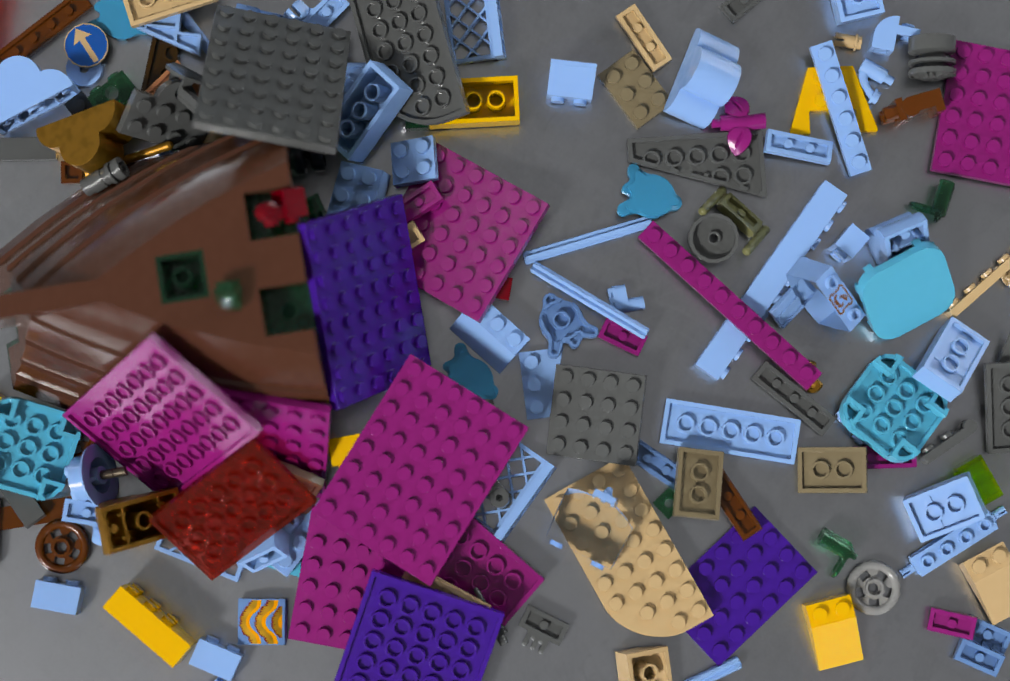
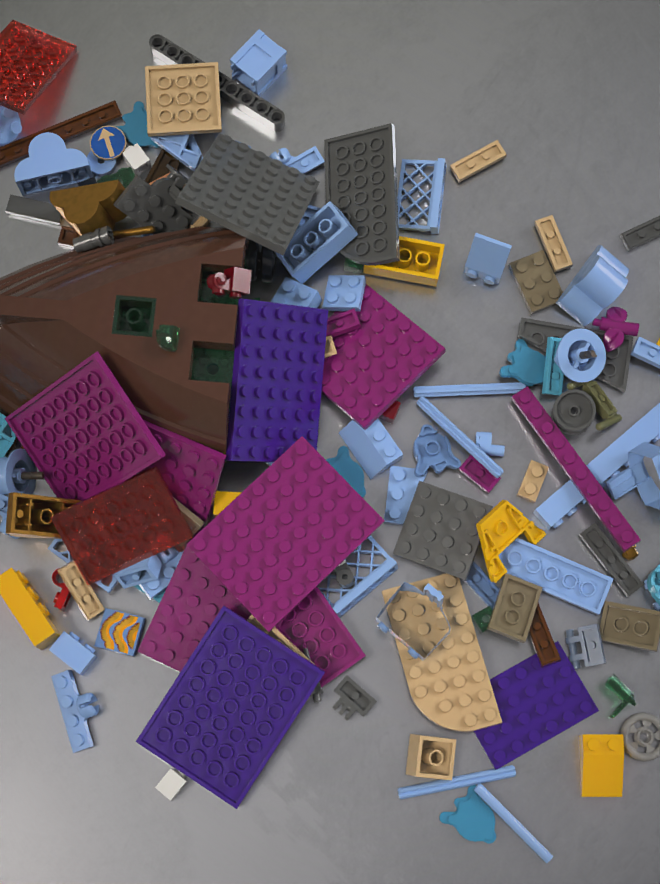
camera: 15 degrees right, 10 degrees down
none -> red plate [52,568,72,612]
none -> tan tile [57,560,105,620]
none -> white brick [122,143,152,176]
none -> yellow wing [476,500,546,583]
none -> tan plate [517,460,549,503]
none -> medium azure tile [542,337,564,396]
none -> light blue piece [554,329,606,383]
none -> sand blue plate [565,624,606,669]

